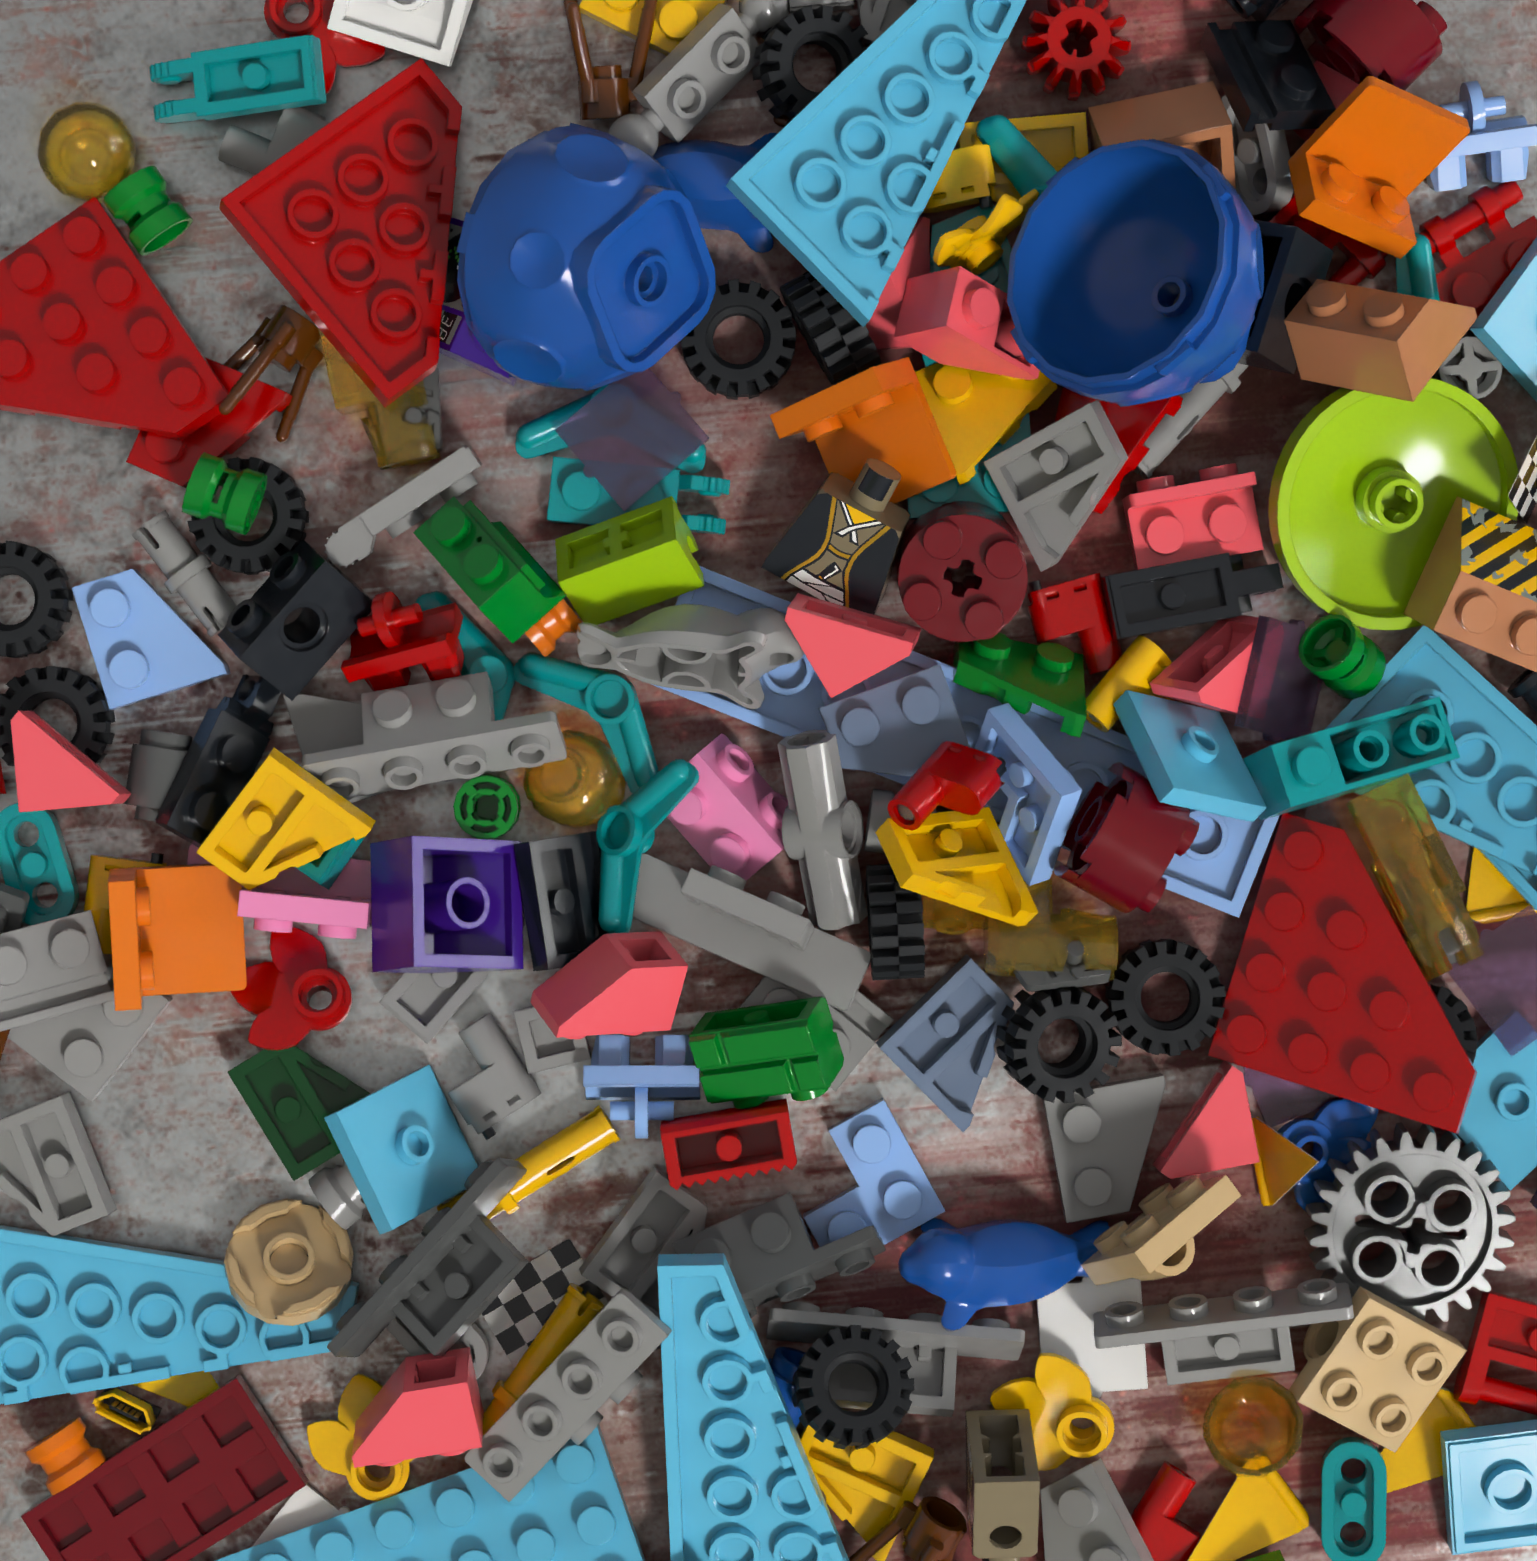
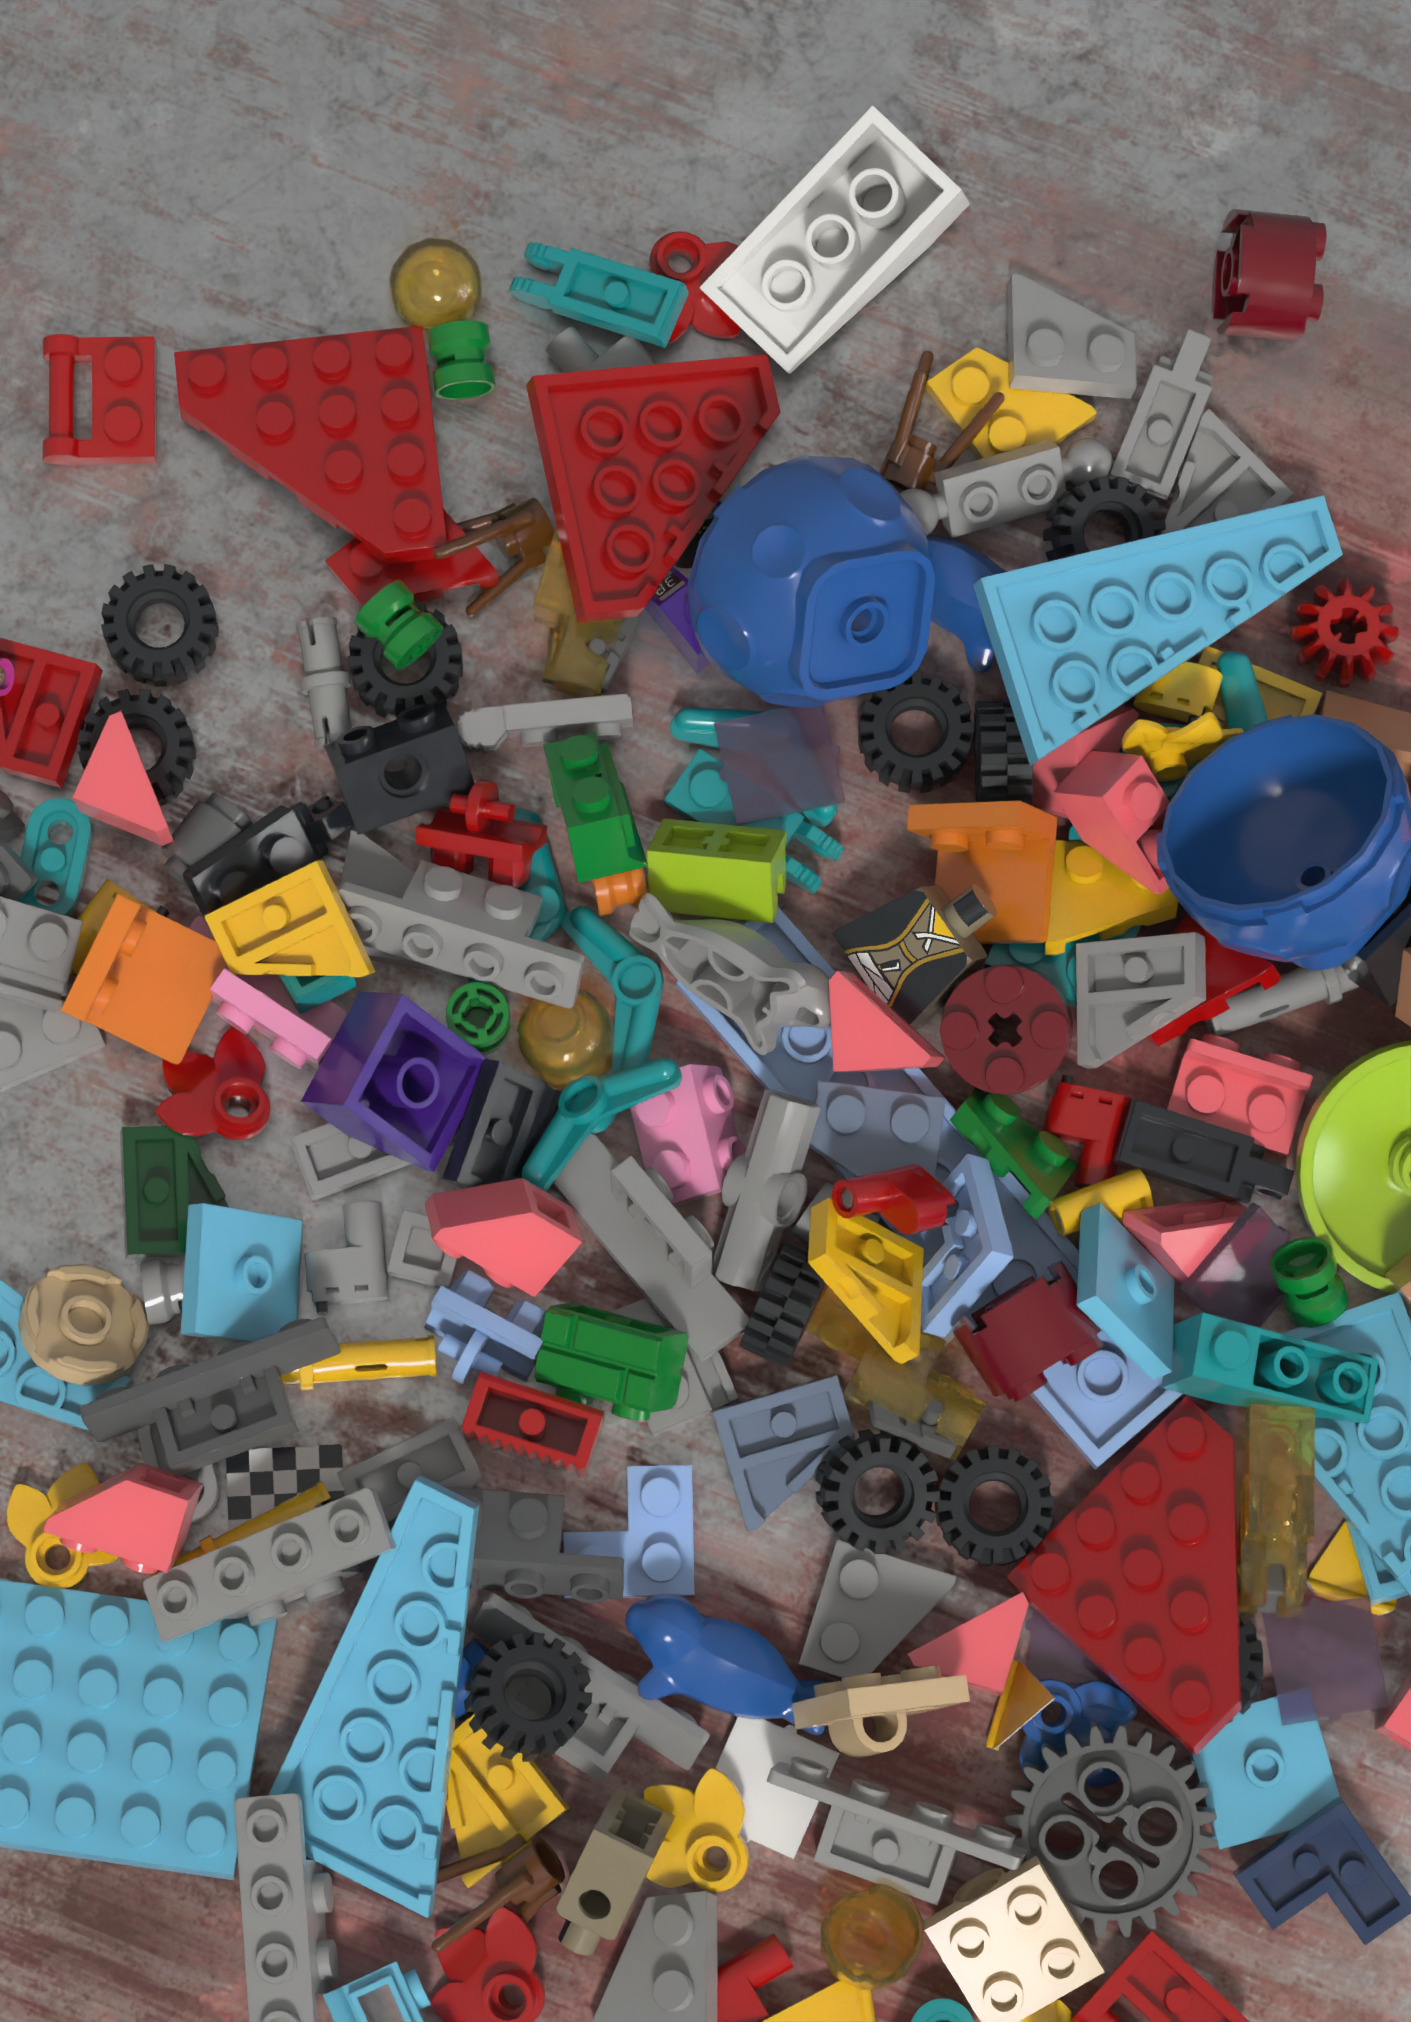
camera: 25 degrees right, 10 degrees down
light blue wing [72,569,231,710] -> none

